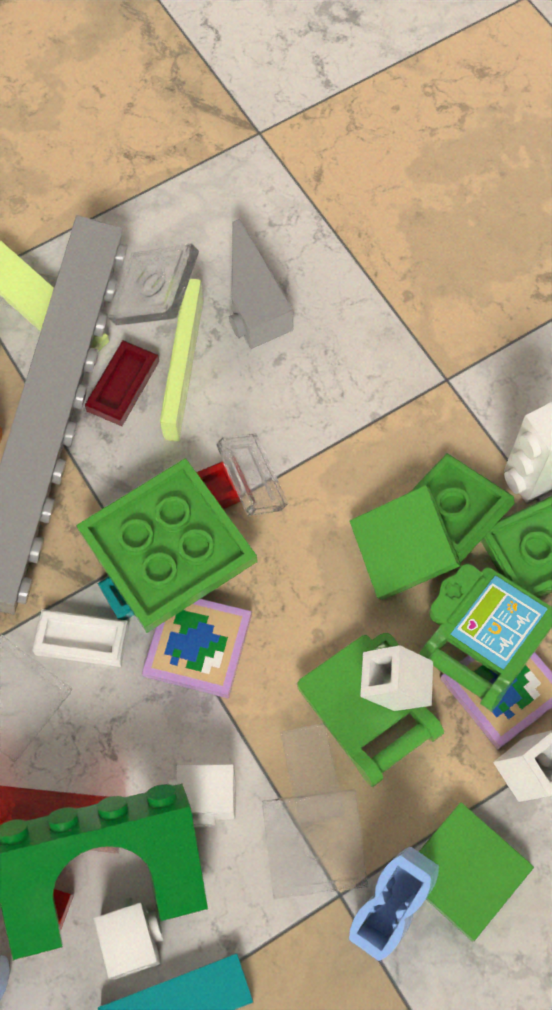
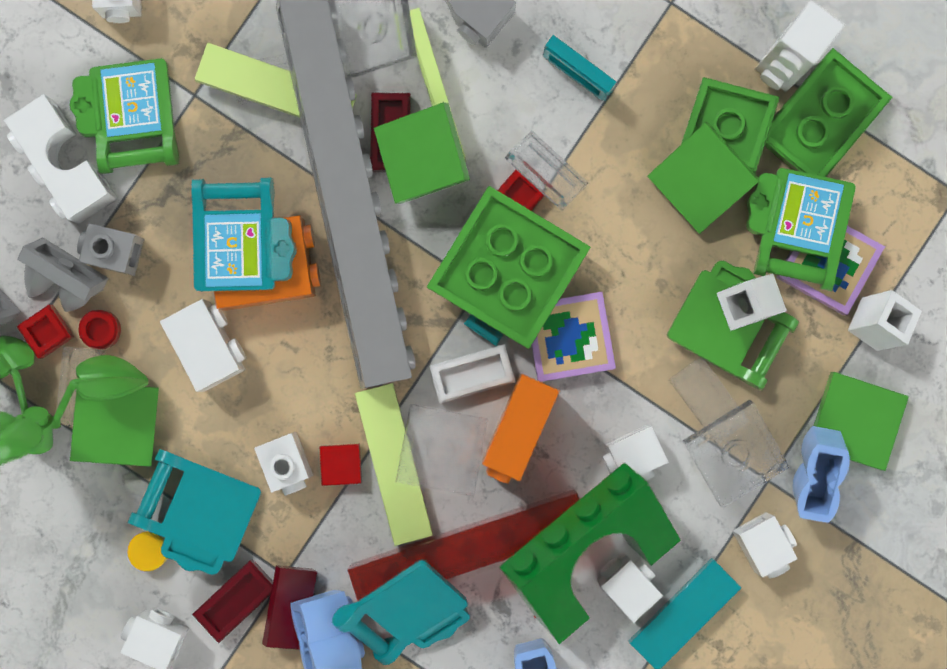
camera: 25 degrees left, 20 degrees up
none -> bright green tile [374,102,470,204]
none -> orange brick [482,374,560,484]
none -> teal tile [543,35,617,101]
none -> white brick [732,512,798,578]

